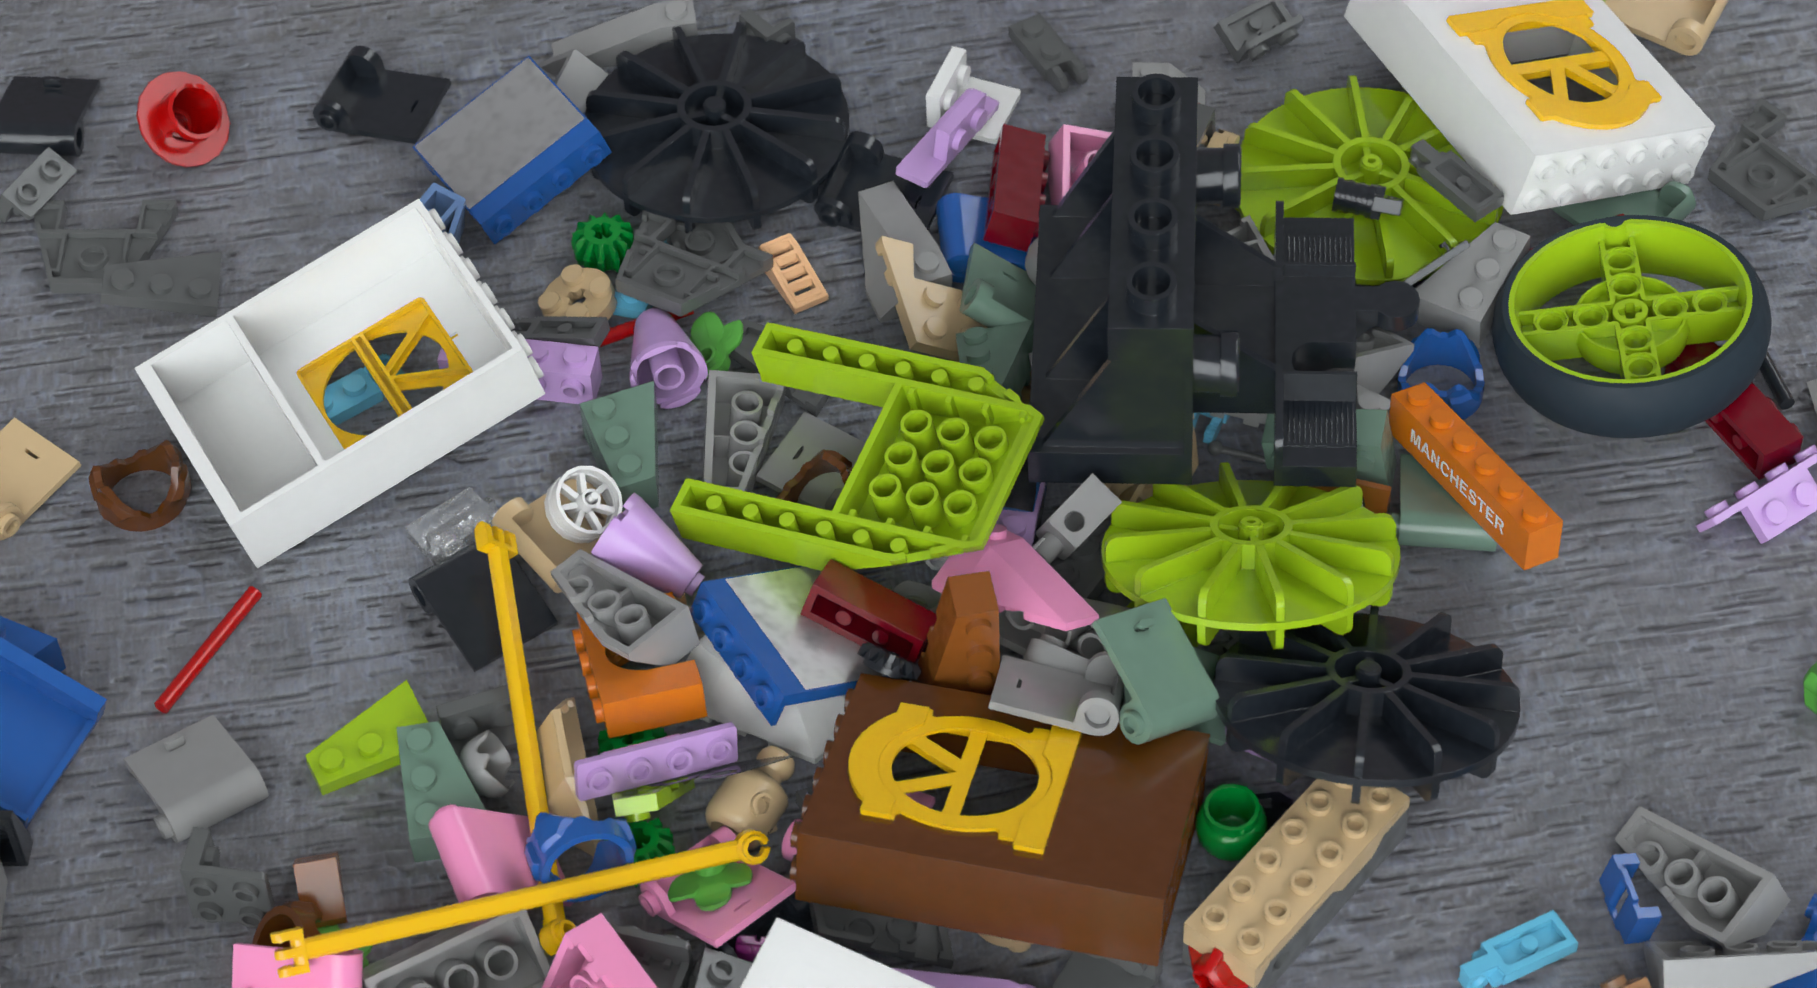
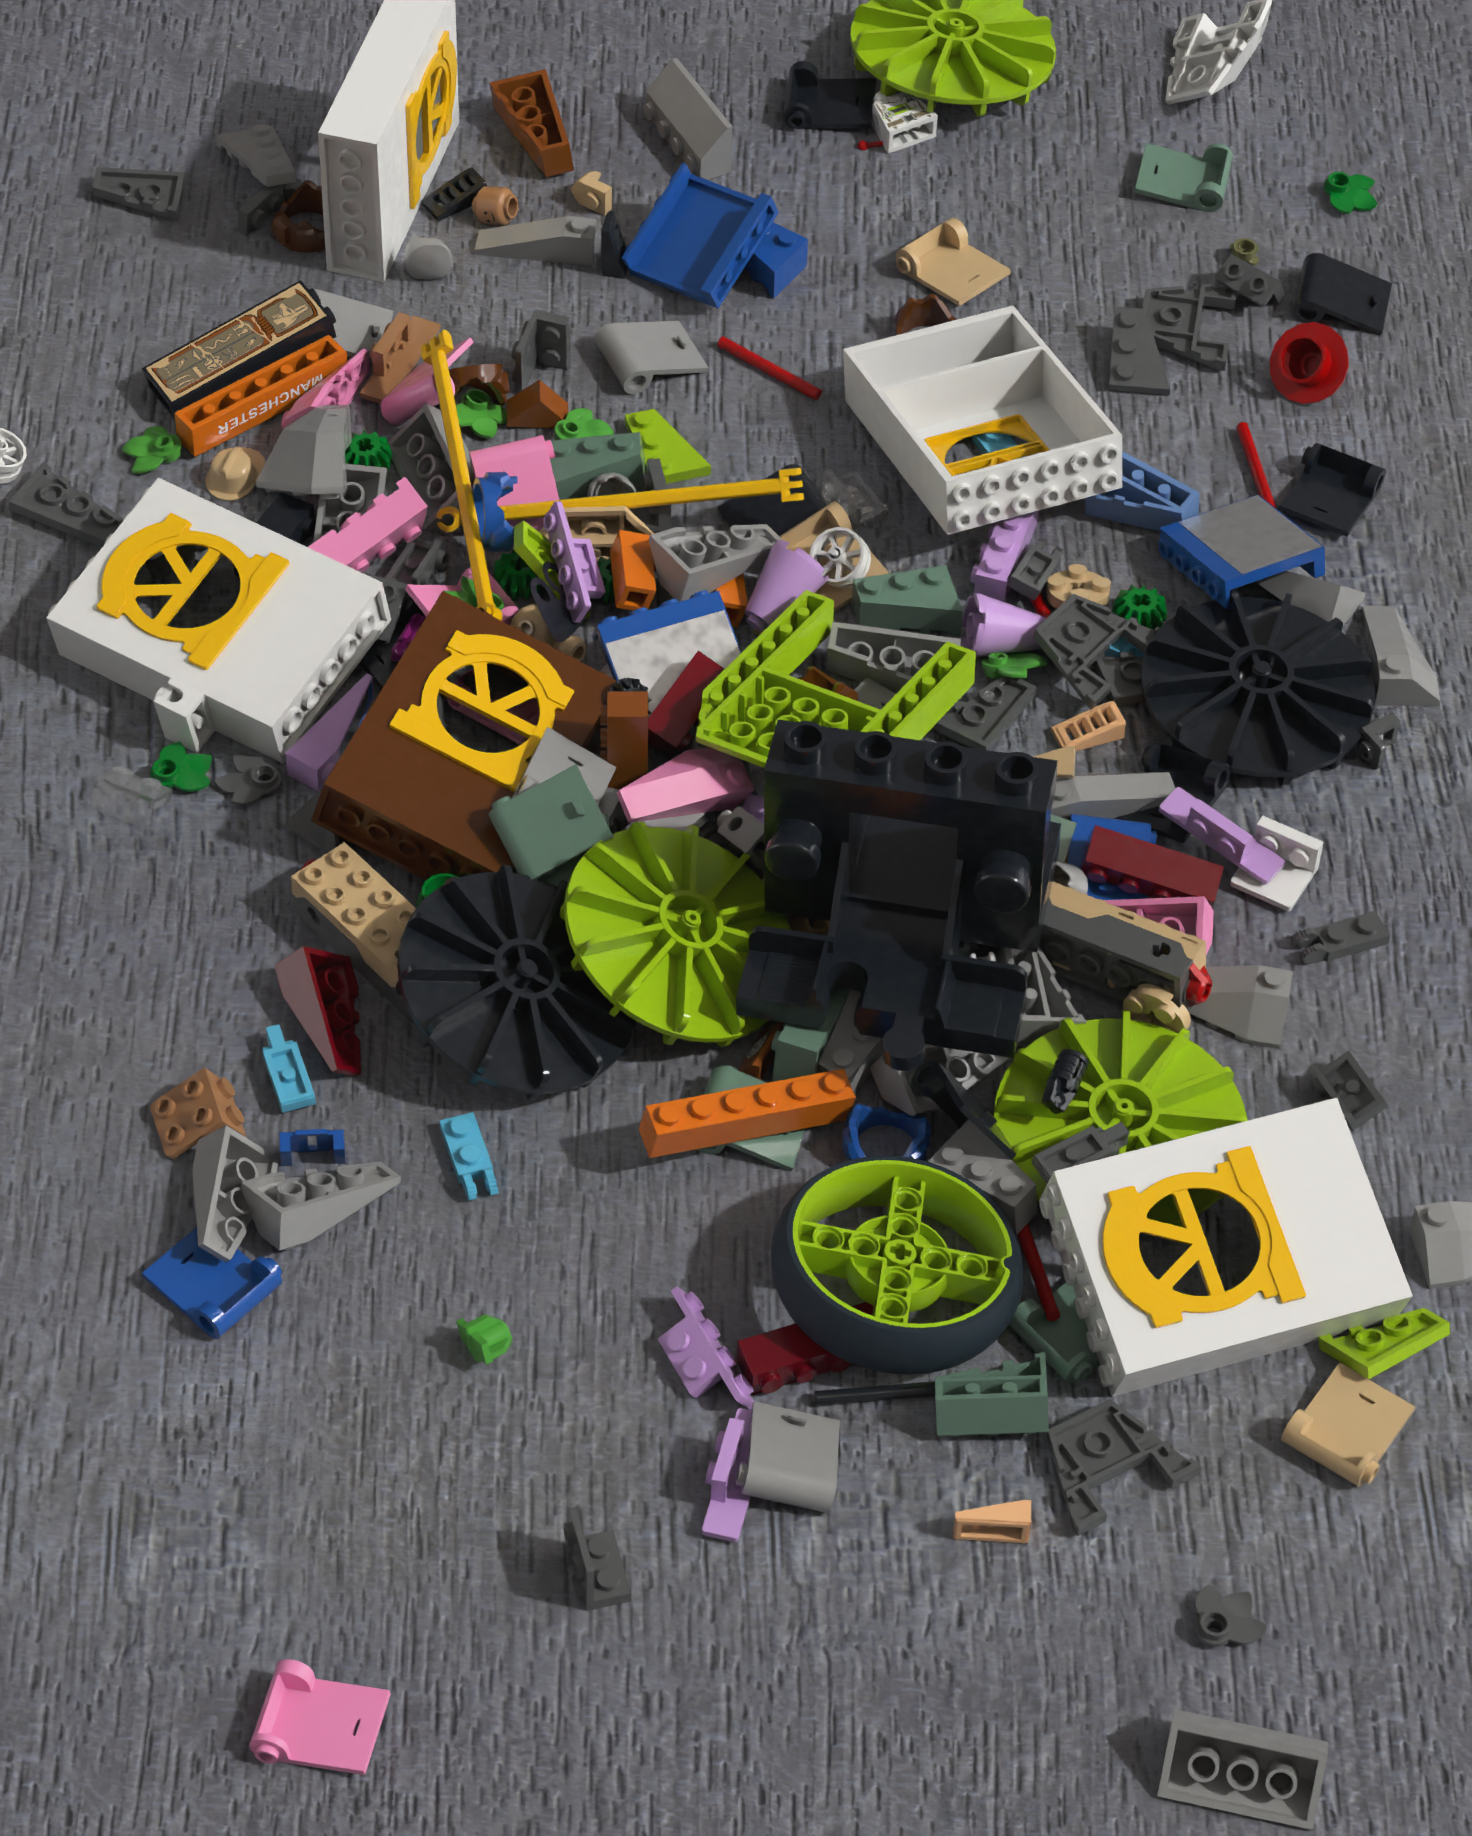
camera: 95 degrees right, 0 degrees up
none -> dark red wedge [274,946,361,1077]
none -> medium azure hinge [439,1112,498,1201]
none -> bright green plate [554,408,614,440]
none -> sand green wedge [935,1352,1049,1437]
none -> red piece [1236,422,1277,509]

